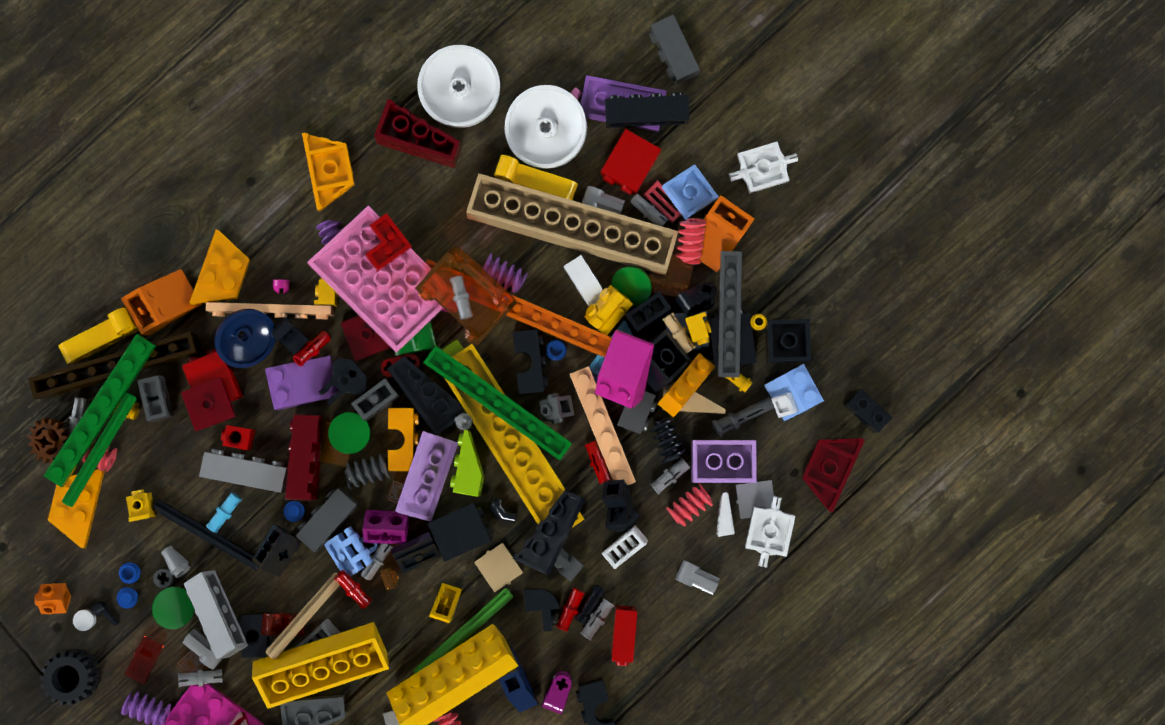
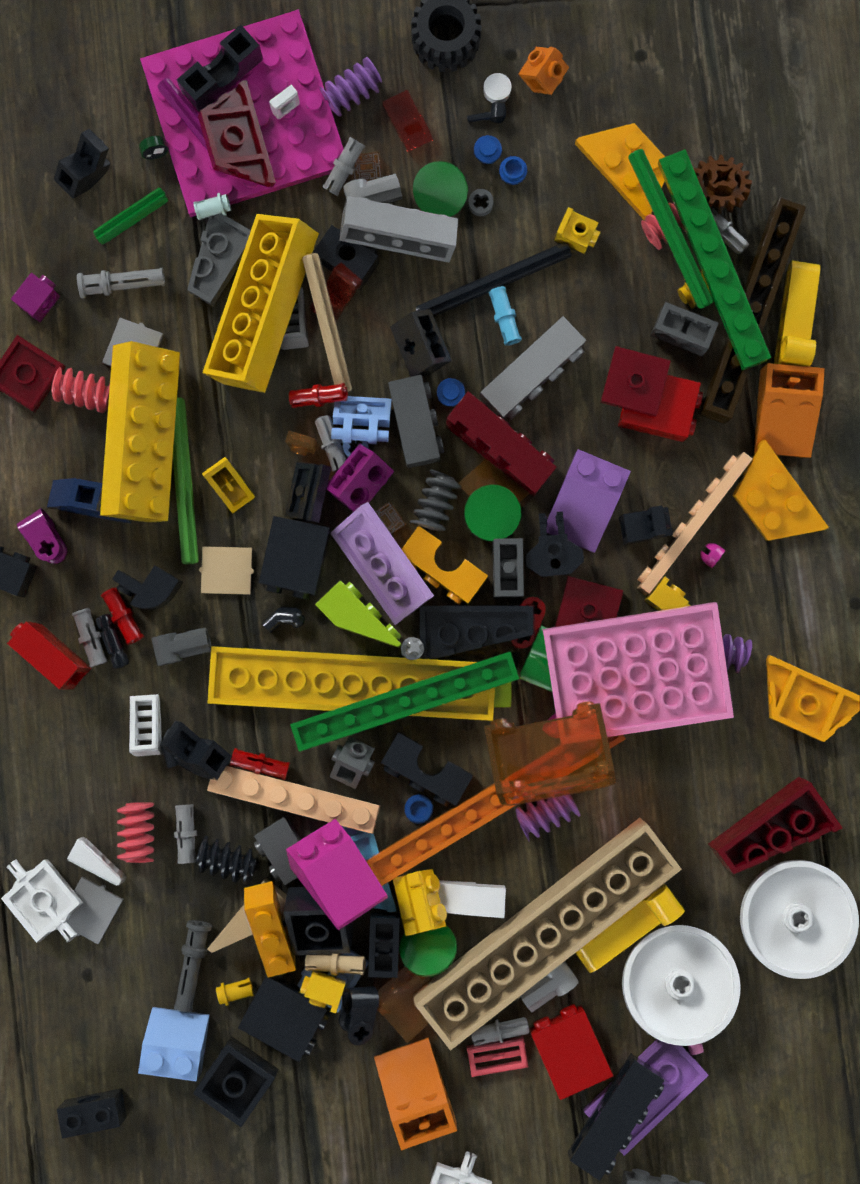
camera: 125 degrees right, 0 degrees up
light grey cone [161,546,190,578] -> none
dark blue dish [214,309,276,368] -> none
red brick [221,425,256,450] -> none
red pin [293,331,331,366] -> none
red plate [365,213,412,272] -> none
light grey pin [449,276,473,320] -> none
black wing [512,490,585,576] -> none
light blue plate [662,164,719,220] -> none
light grey piece [675,560,720,595] -> none
coral piece [676,218,707,264] -> none
lavender brick [691,440,757,483] -> none
dark grey plate [718,251,742,378] -> none
yellow pin [750,314,767,331] -> none
white tile [771,392,798,418] -> none
dark red wing [801,438,865,513] -> none

